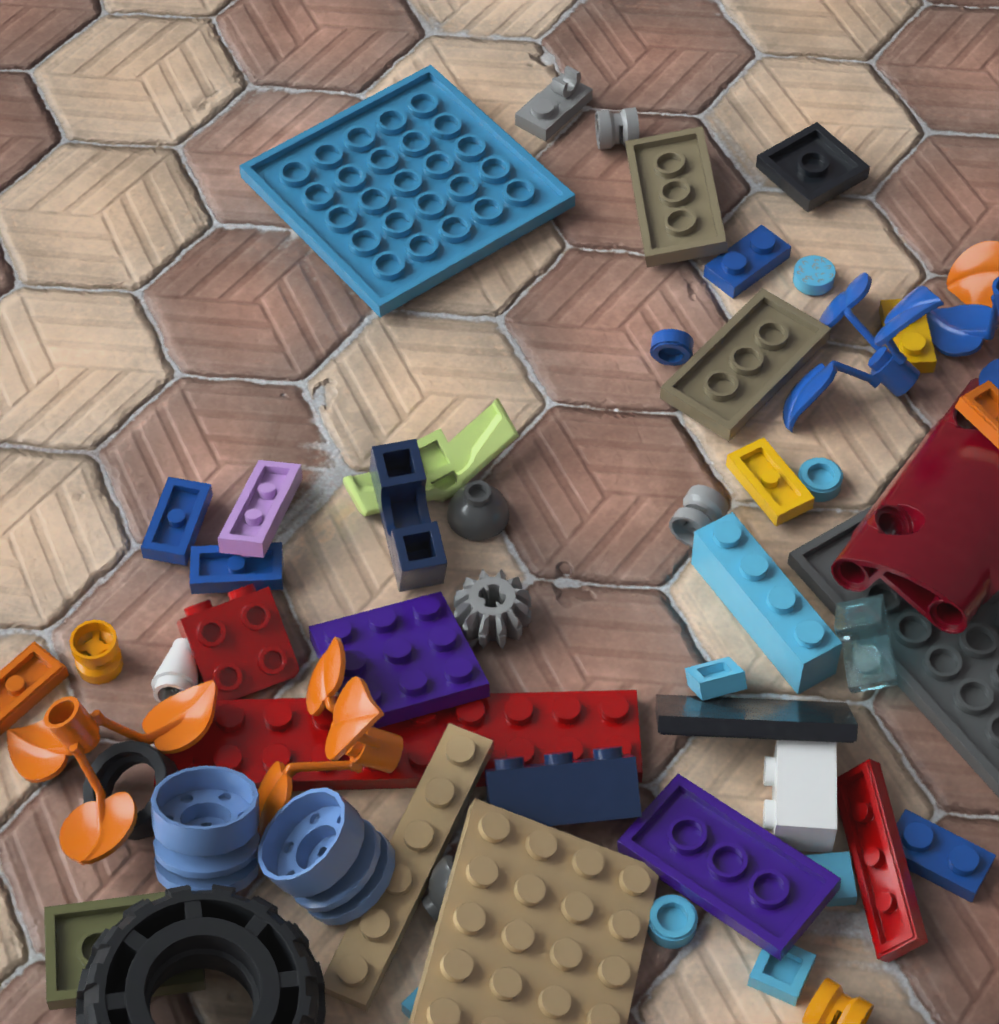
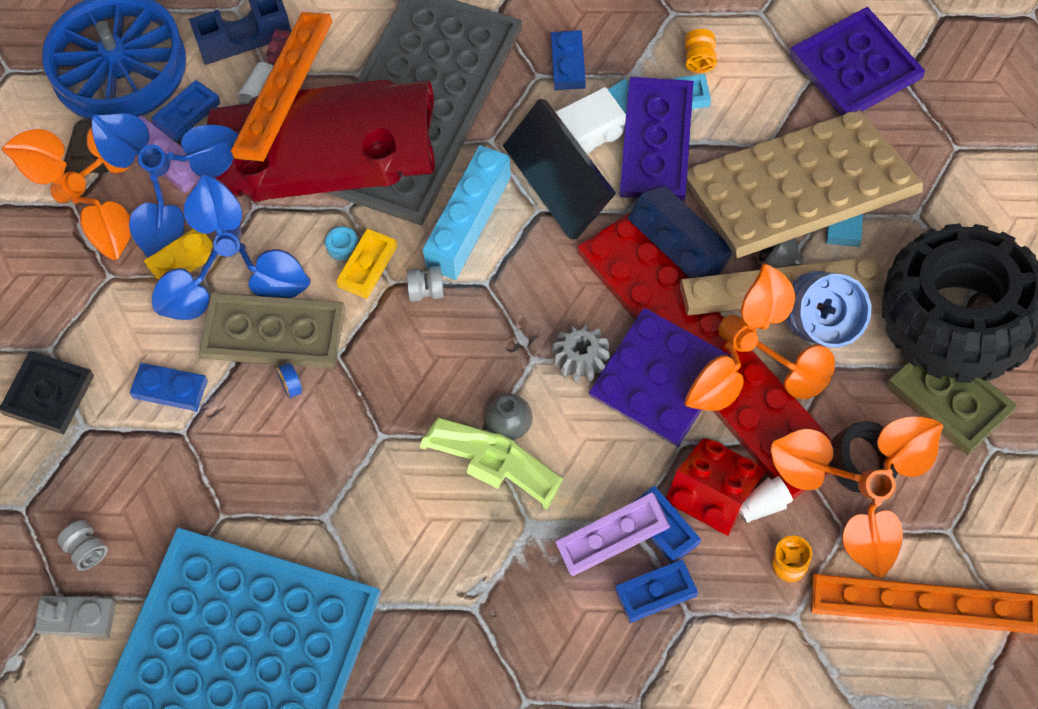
camera: 120 degrees left, 10 degrees up
medium blue wheel [151,765,260,892] -> none
dark blue arch [369,439,447,592] -> none
dark tan plate [625,126,728,268] -> none
medium azure tile [647,895,698,949] -> none
medium azure tile [685,657,747,701] -> none
medium azure tile [793,255,836,296] -> none
clear light blue slope [834,594,899,694] -> none
red tile [837,759,928,963] -> none

